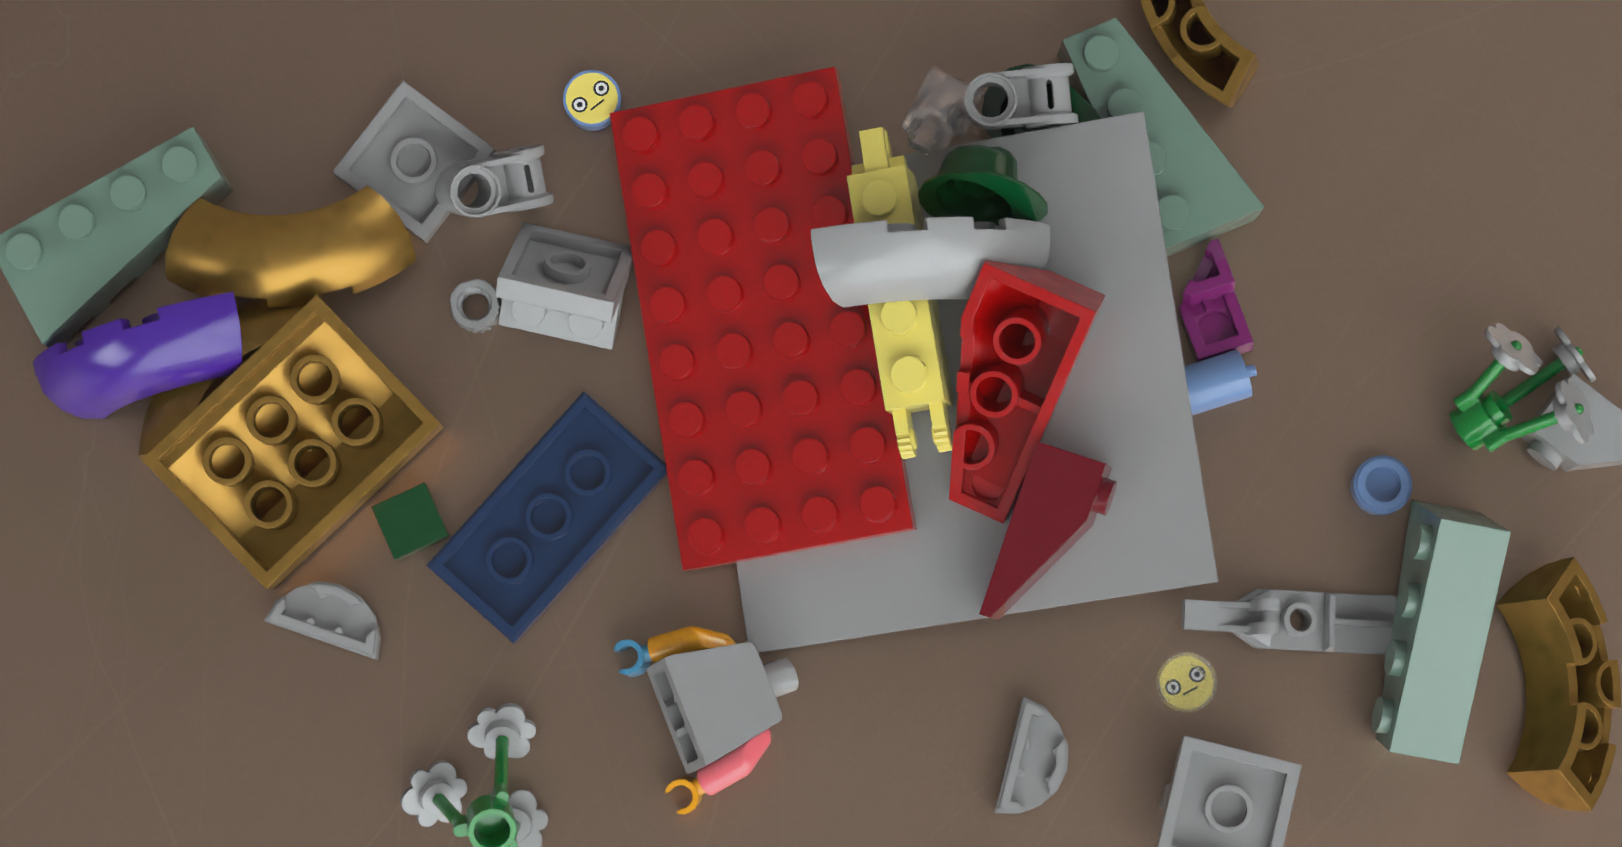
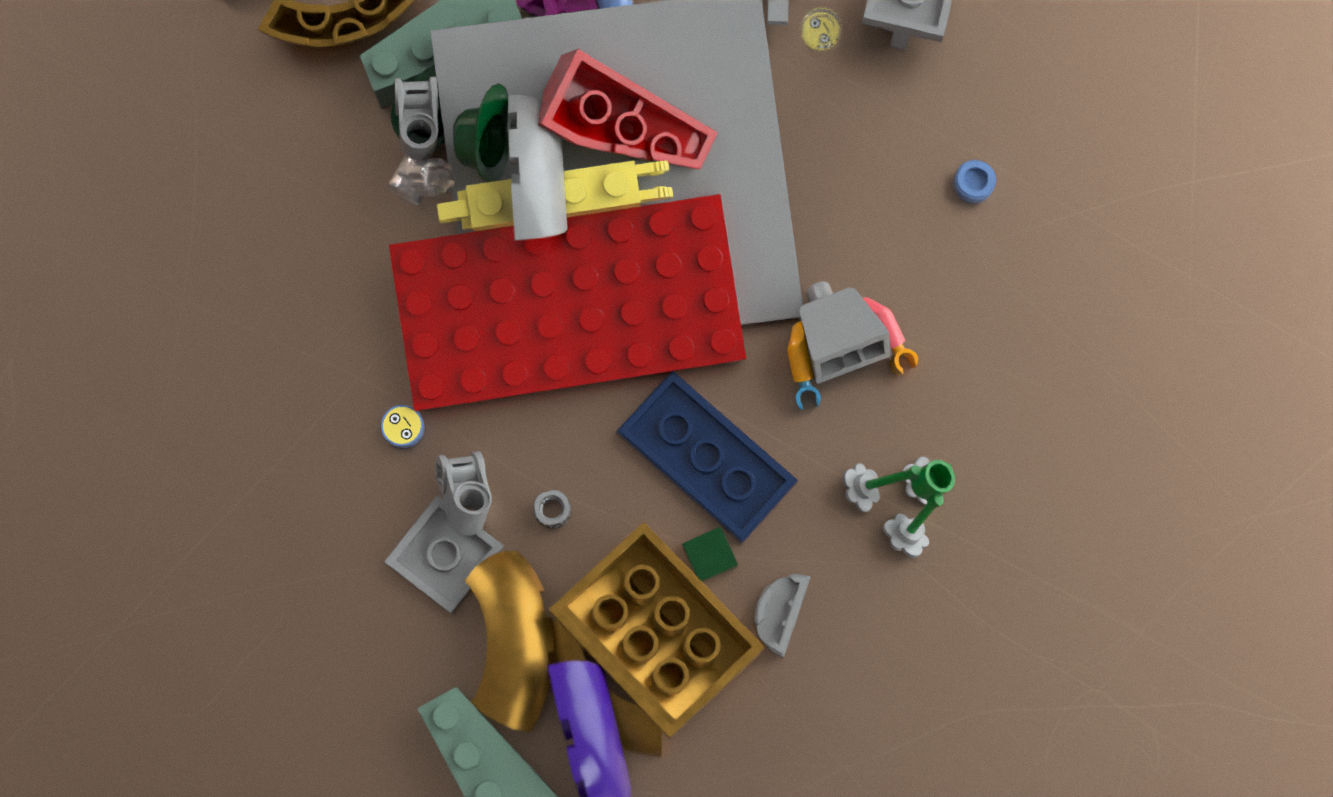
camera: 90 degrees left, 5 degrees down
light grey bracket [495,222,634,350] -> none
dark red slope [979,441,1117,620] -> none
light grey plate [994,697,1068,814] -> none

